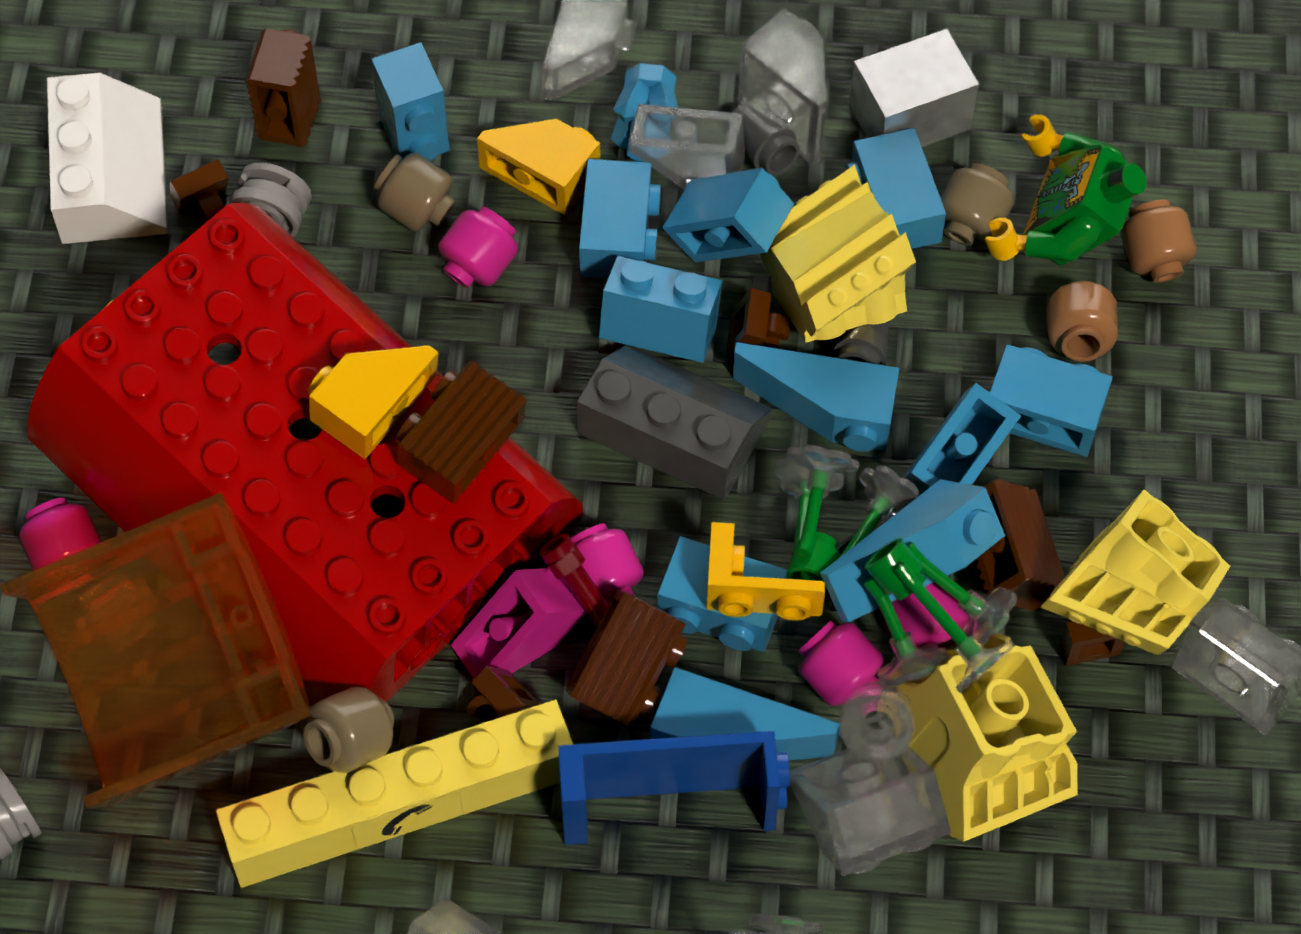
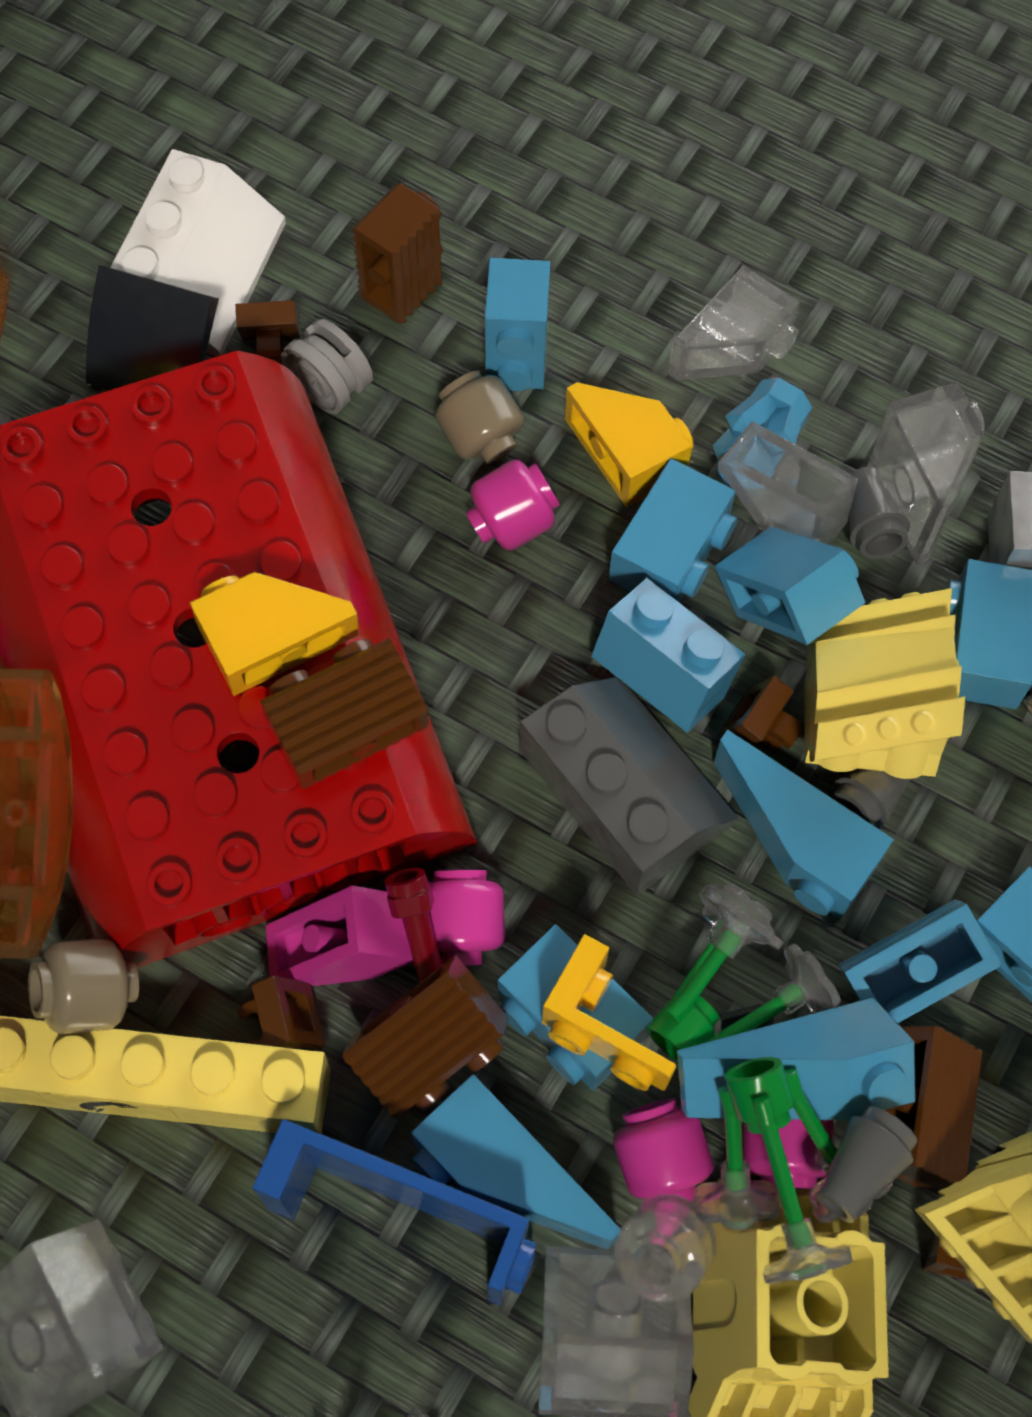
camera: 25 degrees right, 5 degrees up
none -> black slope [86,265,219,390]
none -> dark grey cone [816,1106,917,1223]

